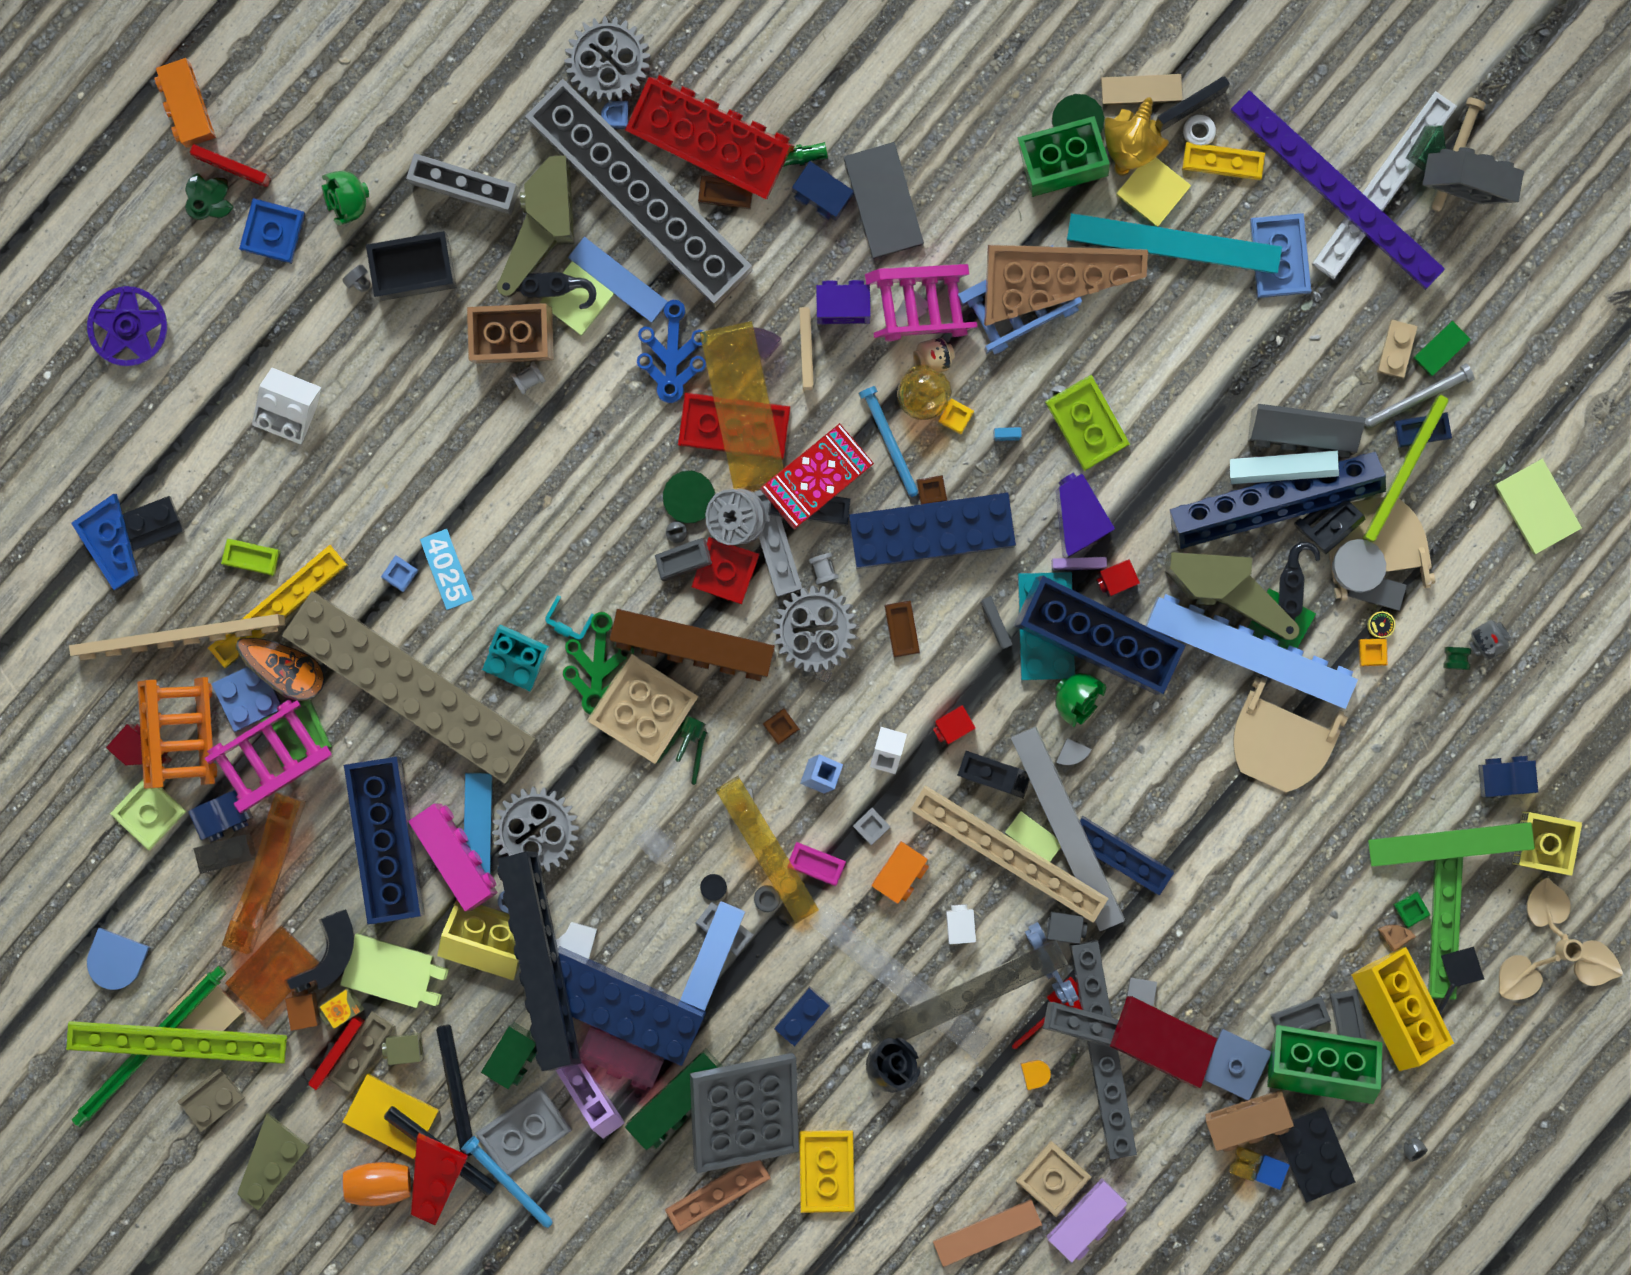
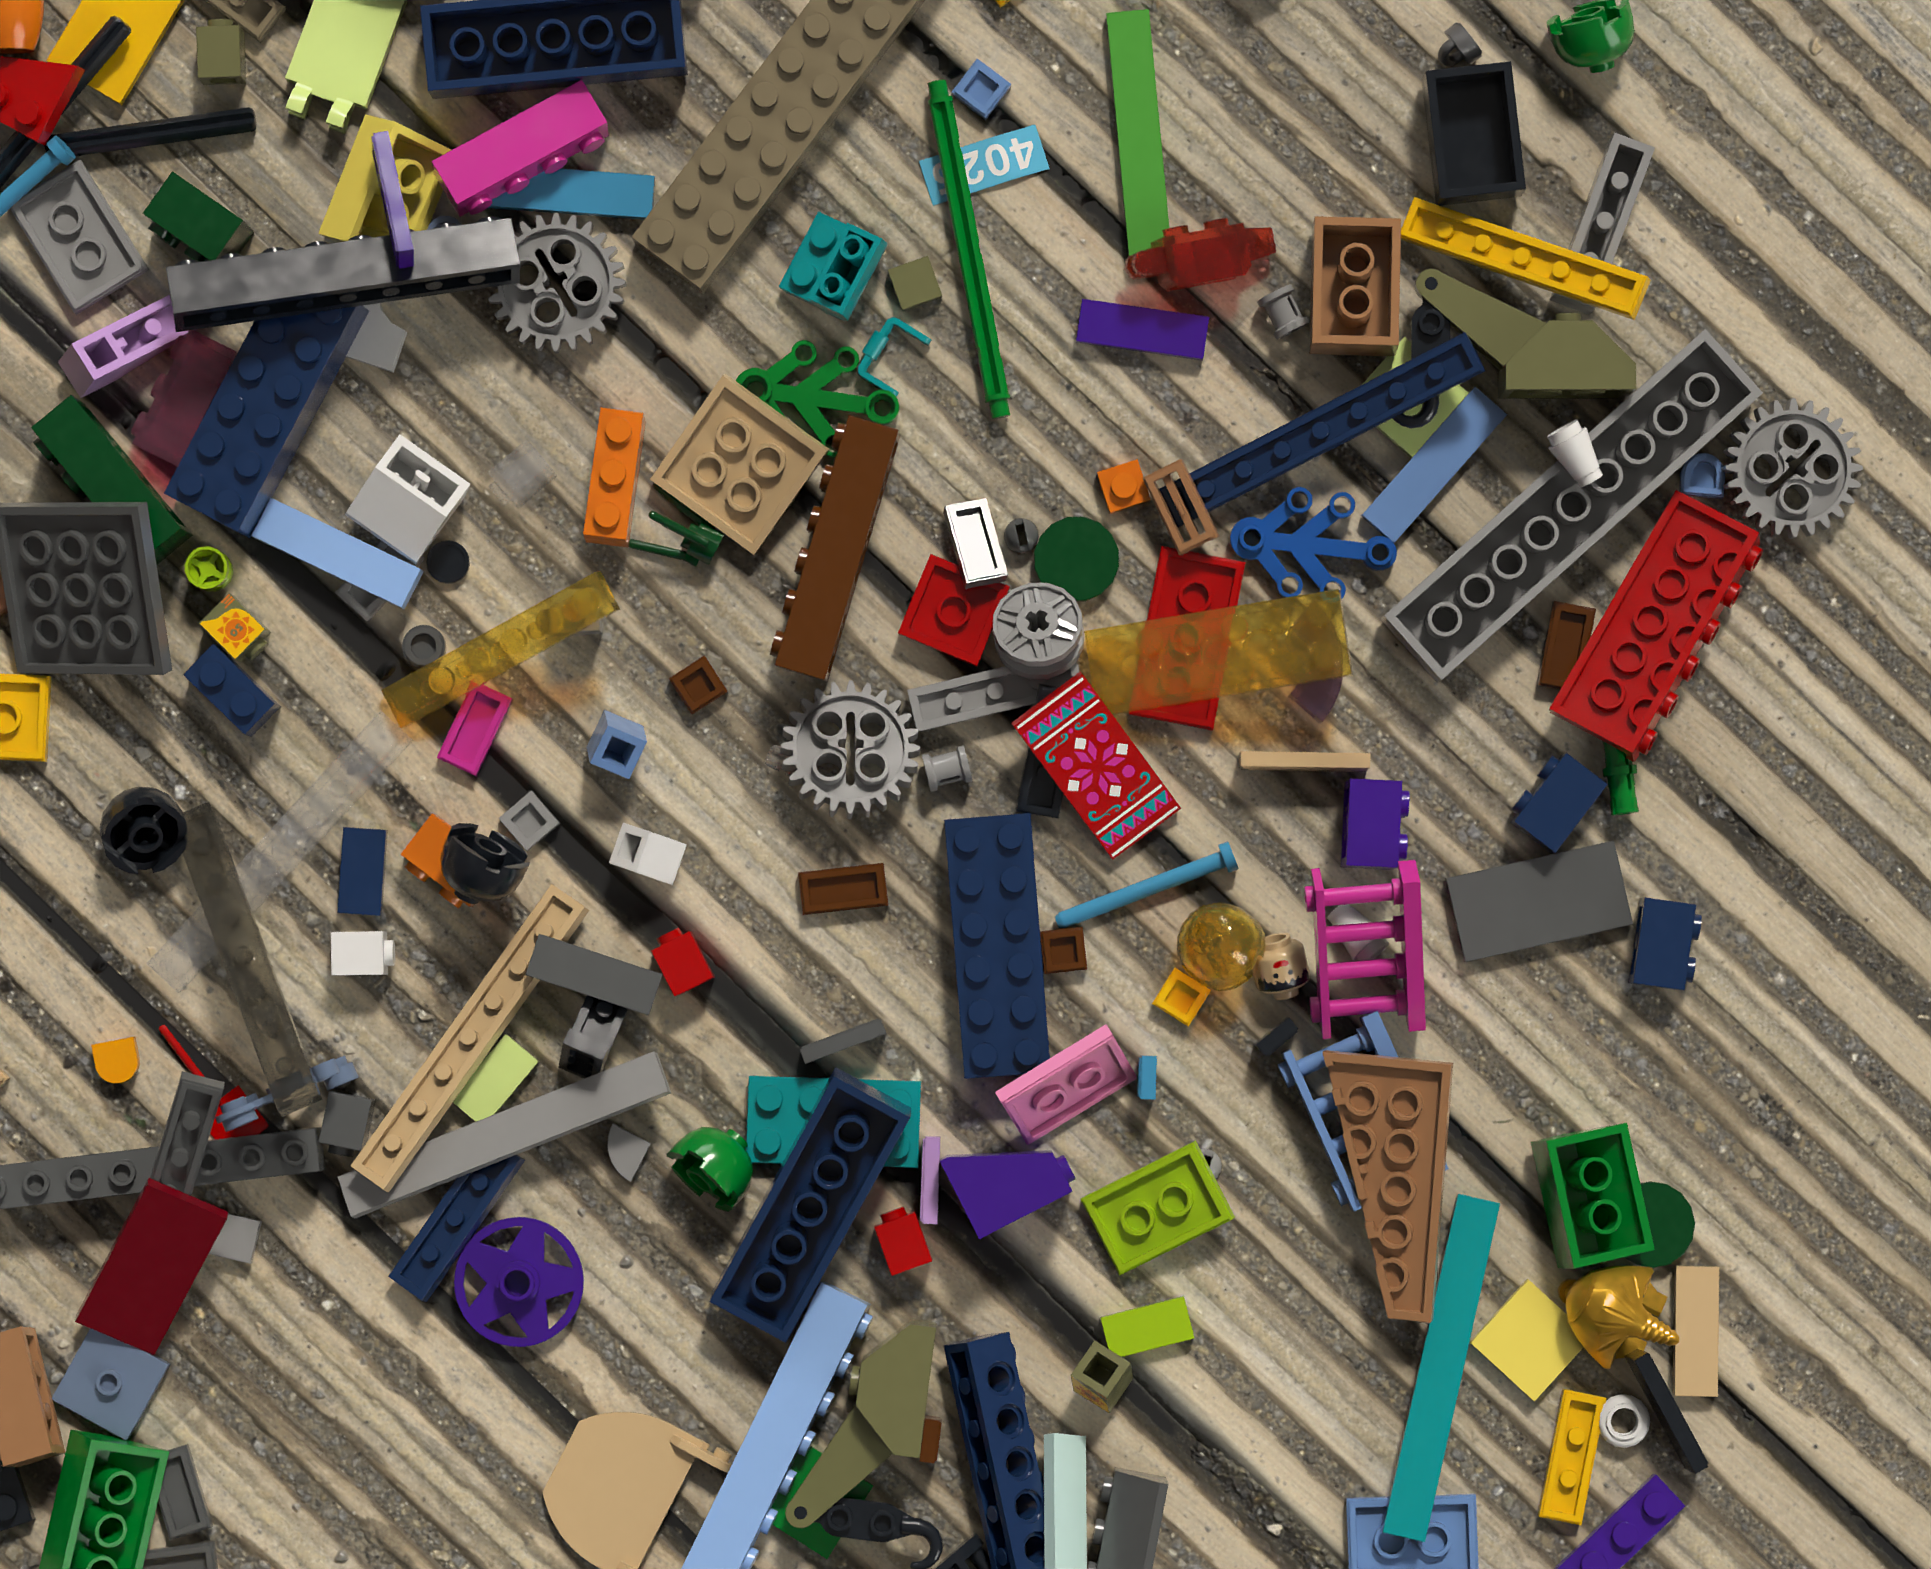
camera: 85 degrees right, 0 degrees up
none -> lime wheel [185,546,233,592]
none -> brick [199,593,271,662]
none -> dark blue tile [337,827,388,916]
none -> white slope [345,434,470,565]
none -> tile [371,131,414,269]
none -> black cylinder [440,823,530,904]
none -> dark purple wheel [454,1217,584,1347]
none -> dark grey tile [525,934,662,1016]
none -> orange brick [583,407,646,548]
none -> olive tile [888,256,942,312]
none -> reddish brown tile [919,1415,942,1463]
none -> green piece [927,80,1010,419]
none -> bright pink tile [995,1024,1137,1145]
none -> olive brick [1071,1340,1133,1413]
none -> dark purple tile [1076,299,1209,361]
none -> orange plate [1096,459,1151,514]
none -> lime tile [1100,1296,1194,1357]
none -> bright green tile [1106,9,1173,269]
none -> clear red hinge [1123,218,1276,292]
none -> medium nougat tile [1142,459,1220,555]
none -> dark blue tile [1159,332,1486,527]
none -> black tile [1254,1017,1298,1056]
none -> yellow tile [1401,197,1651,320]
none -> white cone [1547,420,1603,488]
none -> dark blue brick [1628,897,1702,990]

